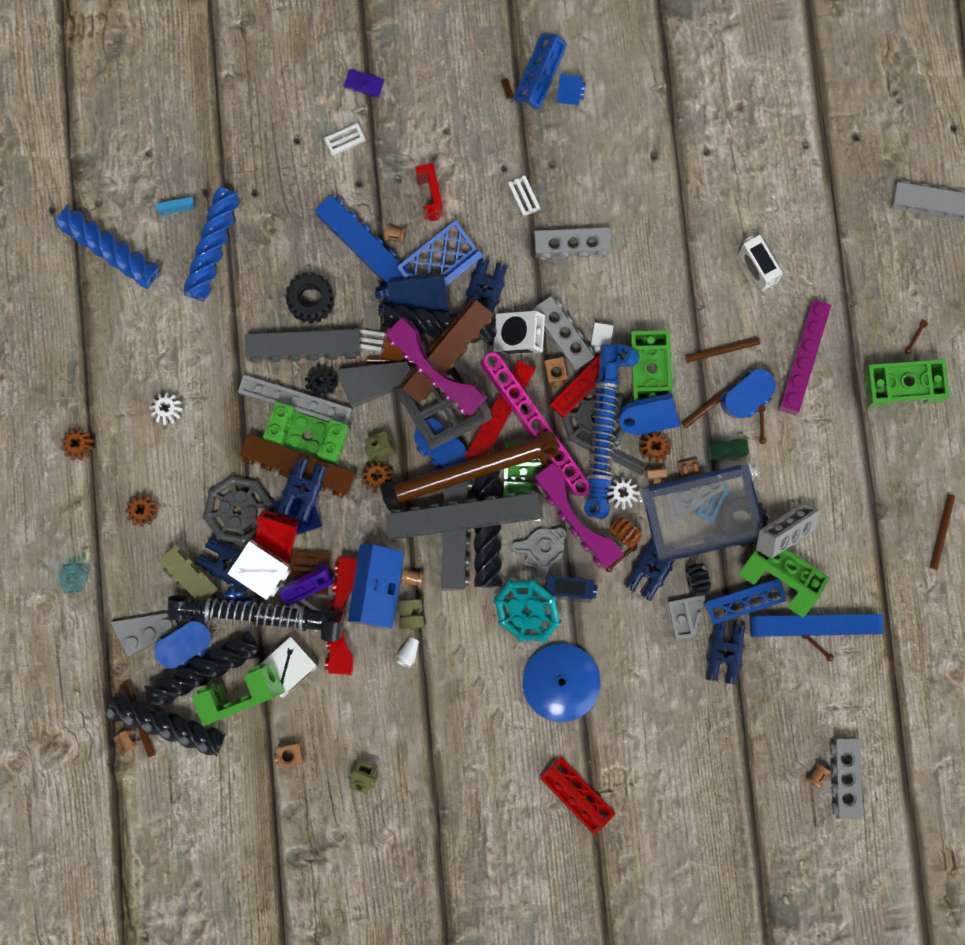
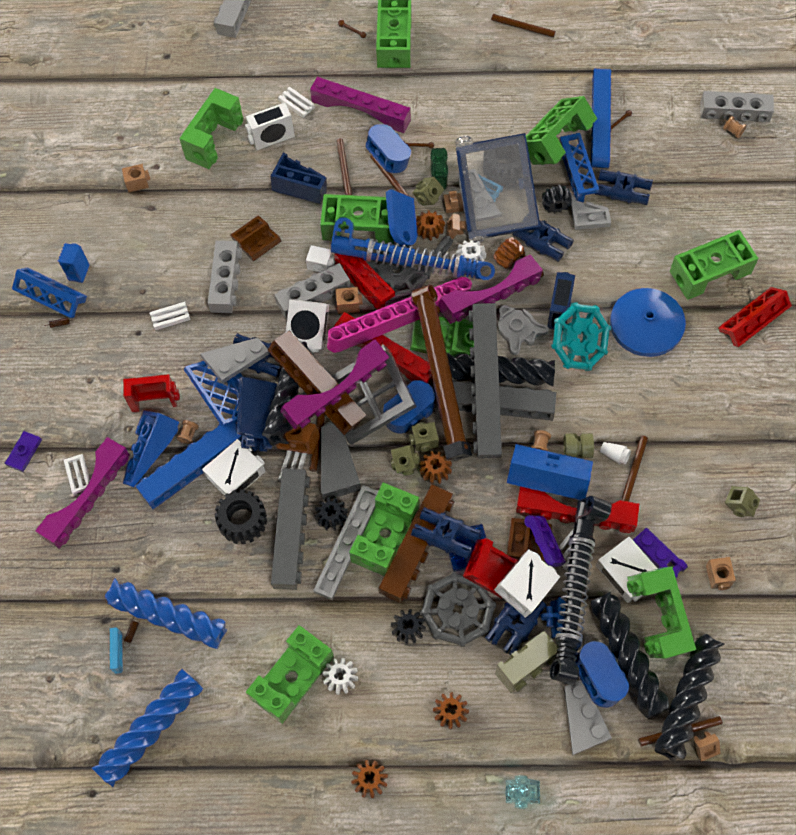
camera: 80 degrees left, 15 degrees down
light grey brick [756,502,820,558] -> none
none -> magenta arch [35,437,130,549]
none -> medium nougat brick [122,164,150,192]
none -> blue wedge [123,410,179,487]
none -> reddish brown piece [123,617,140,648]
none -> bright green plate [179,88,244,169]
none -> light grey wing [200,338,269,384]
none -> white brick [202,439,265,495]
none -> reddish brown slope [230,215,282,262]
none -> bright green plate [246,625,334,724]
none -> dark blue wedge [270,152,327,204]
none -> white tile [278,87,315,118]
none -> black gear [391,609,426,645]
none -> olive brick [409,422,439,452]
none -> olive brick [412,177,444,206]
none -> reddish brown bar [621,435,648,502]
none -> dark purple plate [633,527,688,578]
none -> bright green plate [670,230,759,300]

